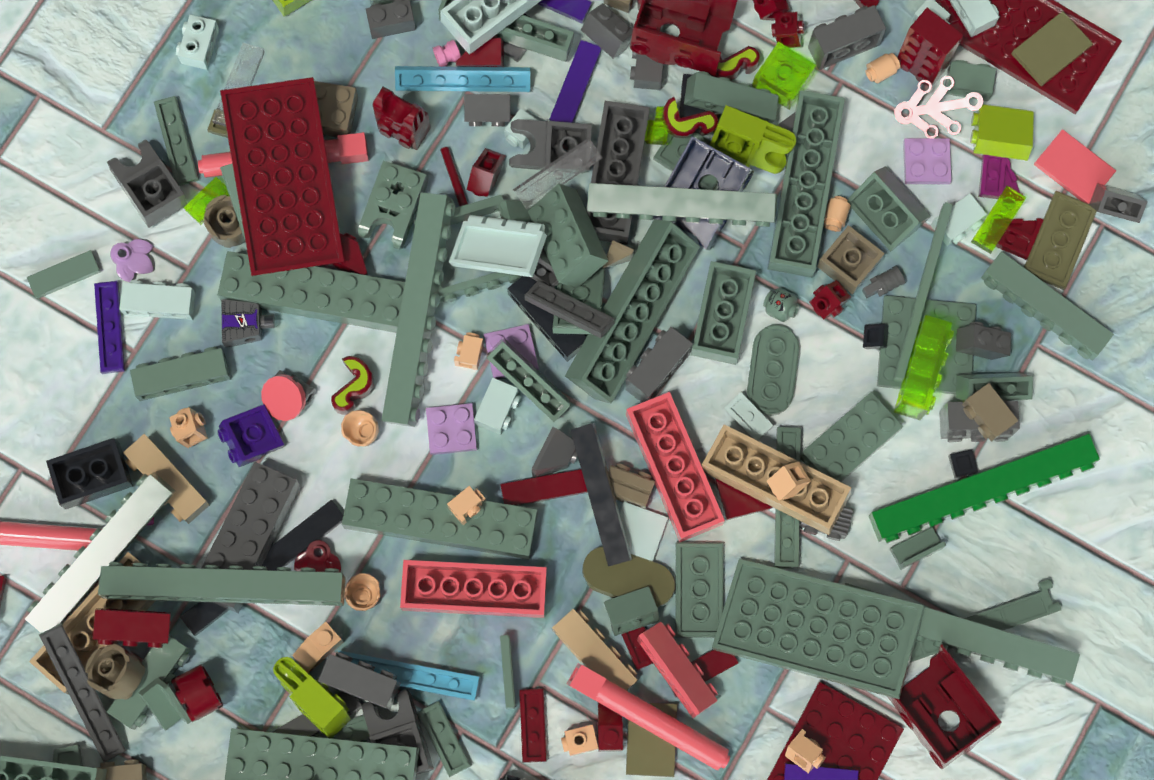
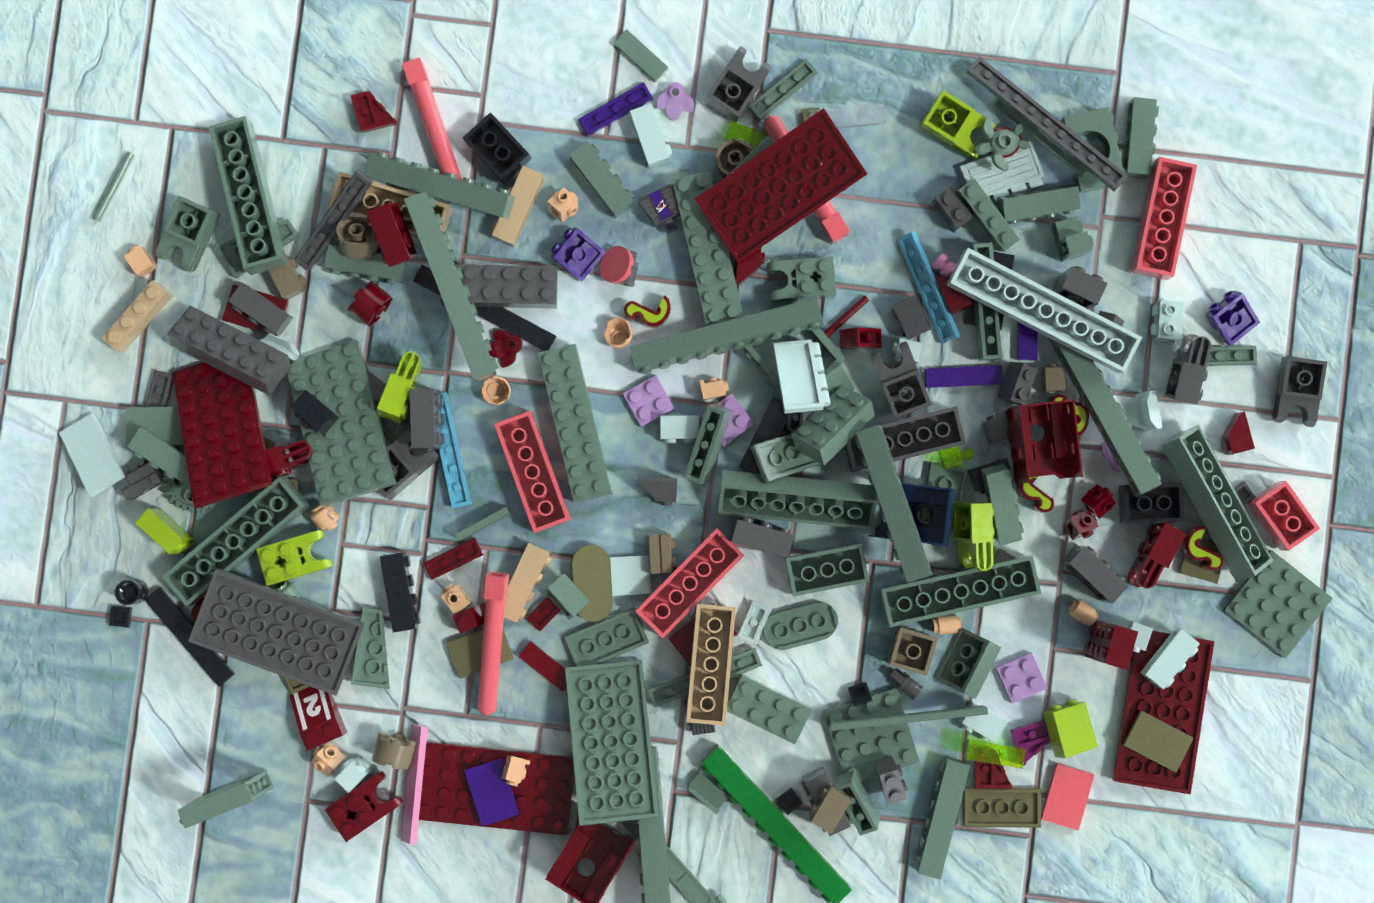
camera: 70 degrees right, 10 degrees up
sand green panel [138,678,192,731] -> none
light aqua brick [176,15,219,70] -> none
light nougat slope [292,622,344,673] -> none
dark tan brick [314,81,358,137] -> none
dark red brick [373,86,431,150] -> none
sand green tile [417,701,471,777] -> none
light nougat brick [447,486,485,525] -> none
dark red tile [500,469,588,506] -> none
clear tile [513,138,602,210] -> none
dark grey tile [525,280,615,338] -> none
black tile [571,423,632,567] -> none
dark tan slope [602,241,635,269] -> none
coral slope [637,622,718,718] -> none
dark red animal [662,97,718,138] -> none
clear neon green brick [752,41,816,110] -> none
sand green head [763,288,799,322] -> none
light nougat brick [767,461,811,501] -> none
dark red brick [809,280,851,320] -> none
clear neon green brick [893,315,954,420] -> none
plant [894,76,984,139] -> none
sand green brick [945,60,996,101] -> none
dark grey brick [1089,184,1147,223] -> none

